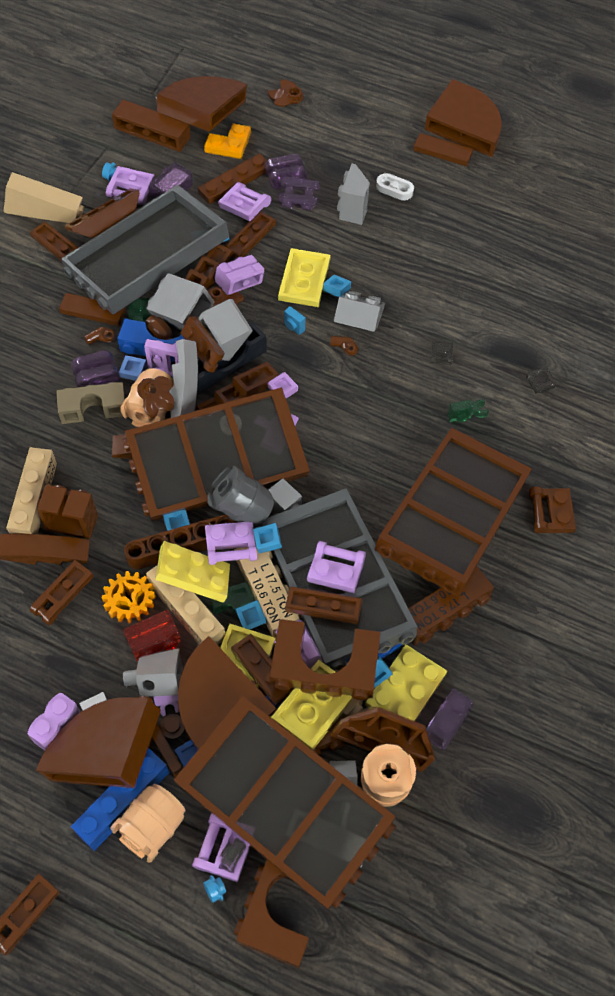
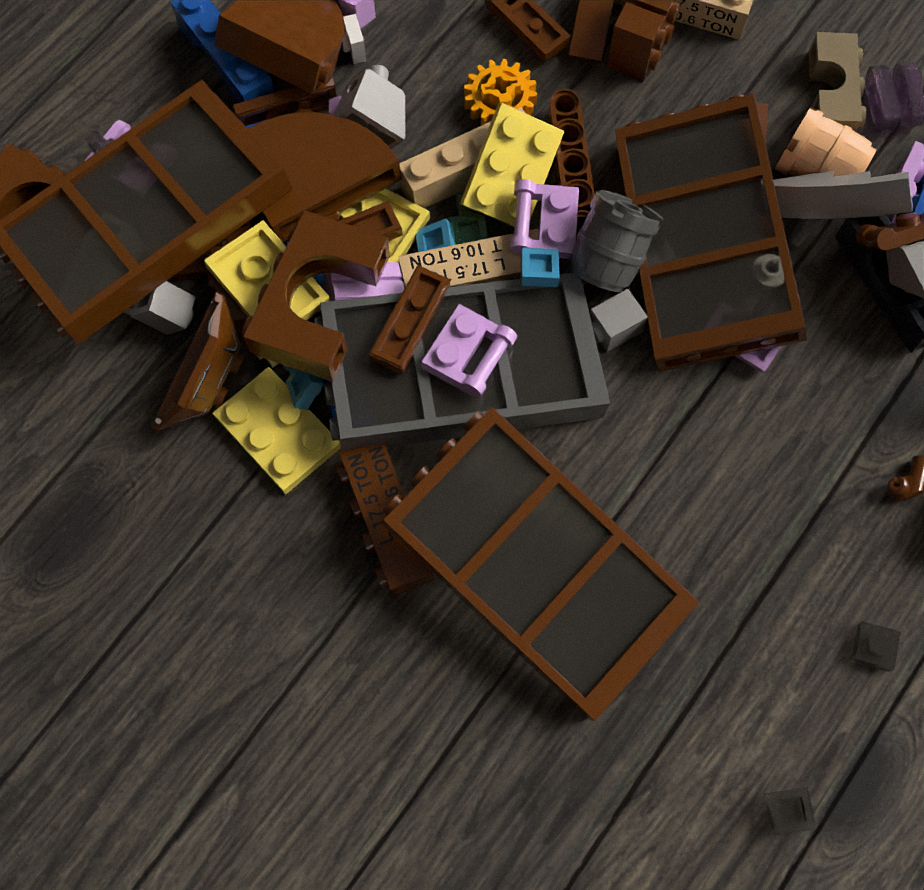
camera: 105 degrees right, 10 degrees up
light nougat piece [110,784,185,863] -> none
medium blue plate [119,355,147,381] -> none
clear red brick [123,609,181,662] -> none
reddish brown plate [137,376,175,418] -> none
dark azure plate [163,509,190,531] -> none
reddish brown slope [196,362,279,425] -> none
dark azure plate [203,875,226,903] -> none
lavender plate [268,372,298,398] -> none
light nougat piece [361,744,416,807] -> none
clear purple brick [426,689,474,750] -> none
clear green plate [447,399,489,423] -> none
reddish brown plate [529,487,576,533] -> none

